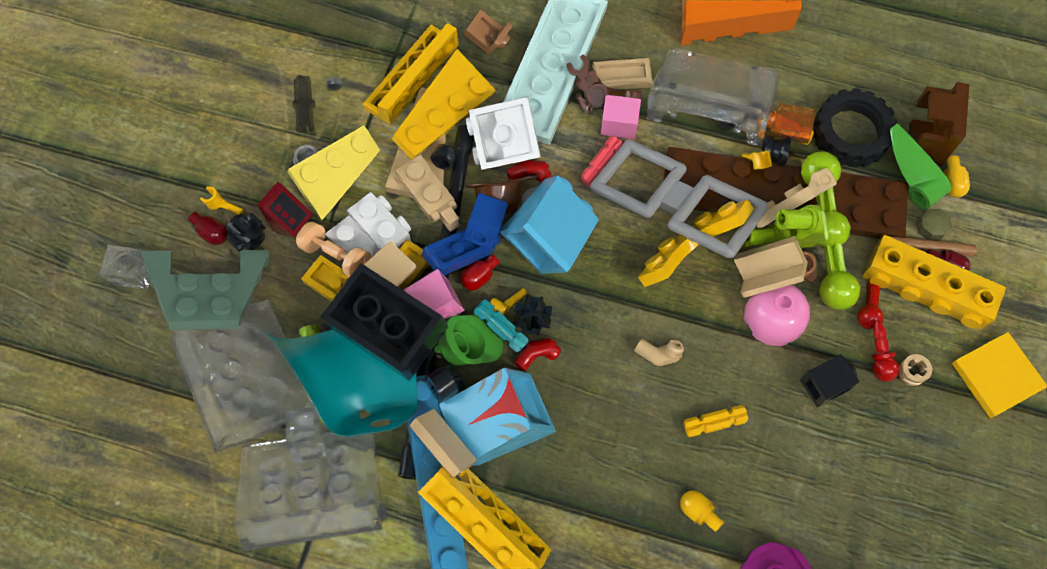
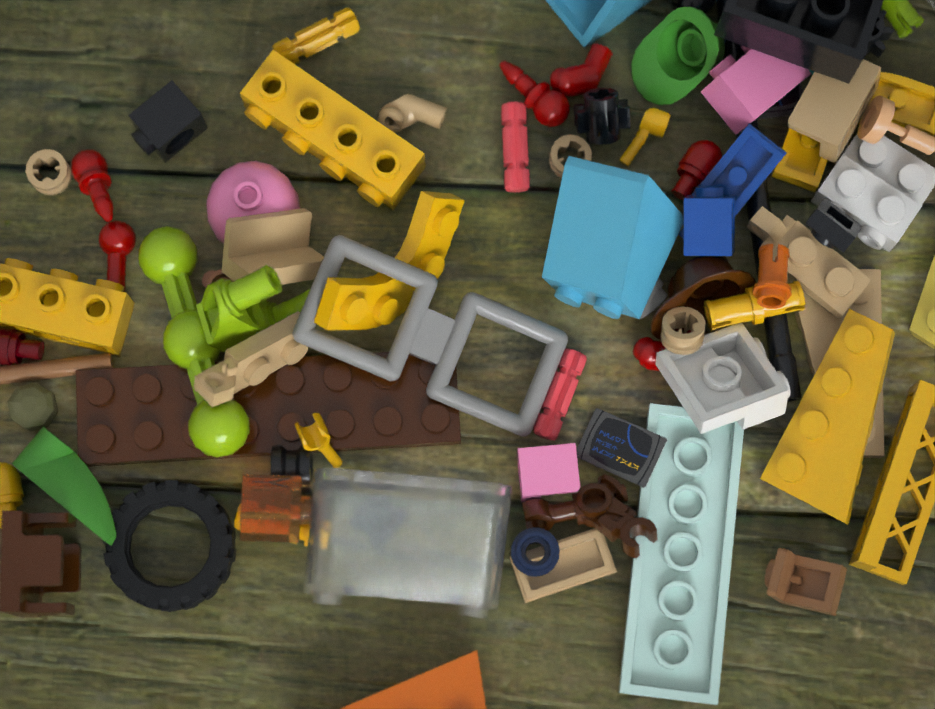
camera: 165 degrees right, 10 degrees up
black hinge [430,143,457,170] -> none
teal axle [473,299,529,352] -> none
none -> yellow brick [240,50,426,210]
none -> red bar [499,61,570,127]
none -> coral axle [501,102,530,193]
none -> dark blue plate [511,527,560,577]
none -> tan bush [549,134,592,178]
none -> sticker [577,408,667,488]
none -> tan bush [661,306,706,355]
none -> yellow pin [704,280,805,331]
none -> orange pin [752,244,792,309]
none -> black plate [806,198,863,253]

